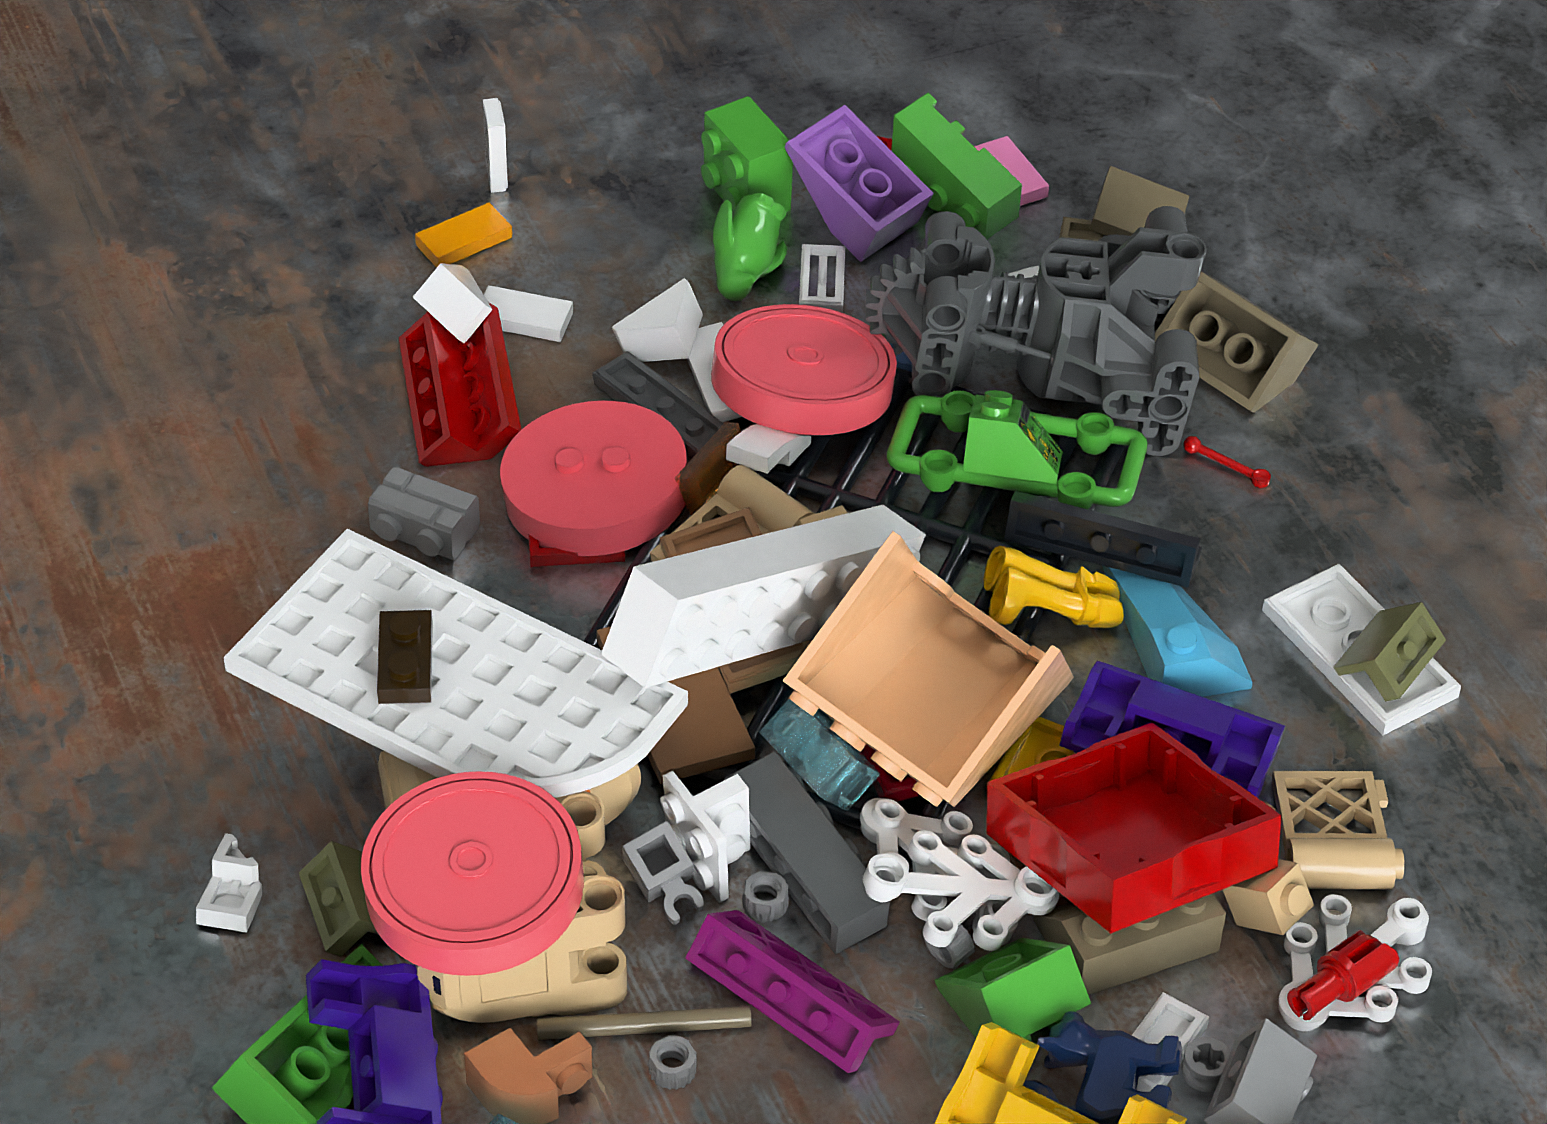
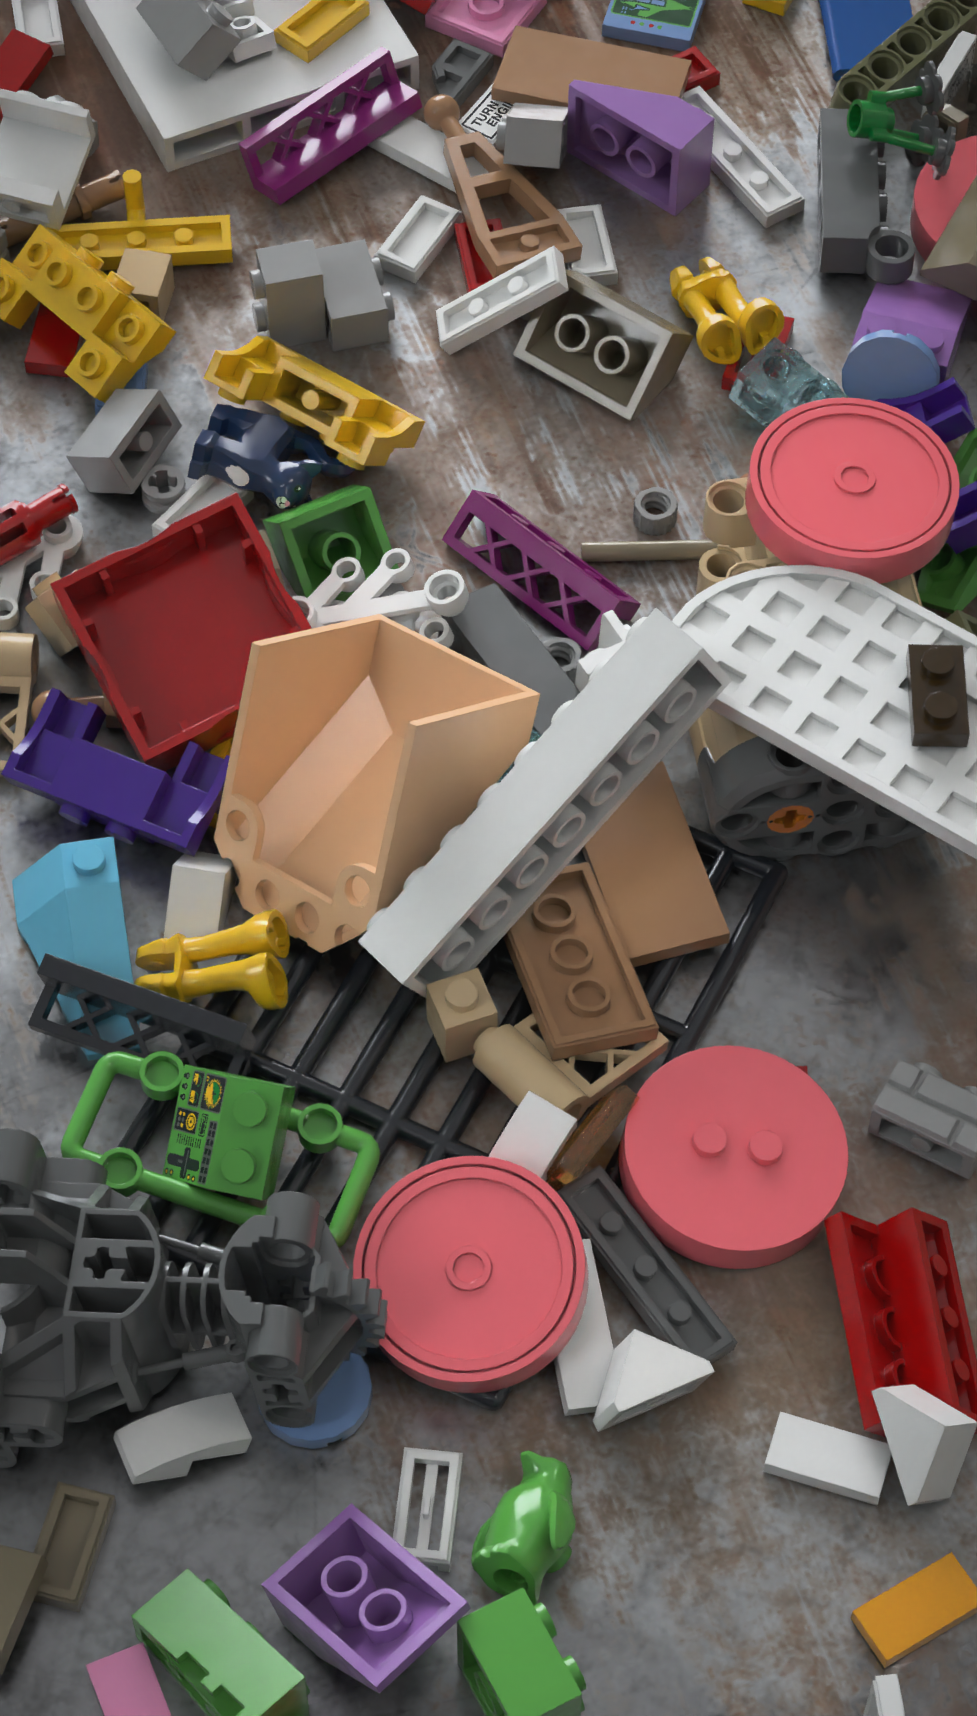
camera: 175 degrees left, 10 degrees up
none -> white slope [164,851,237,939]

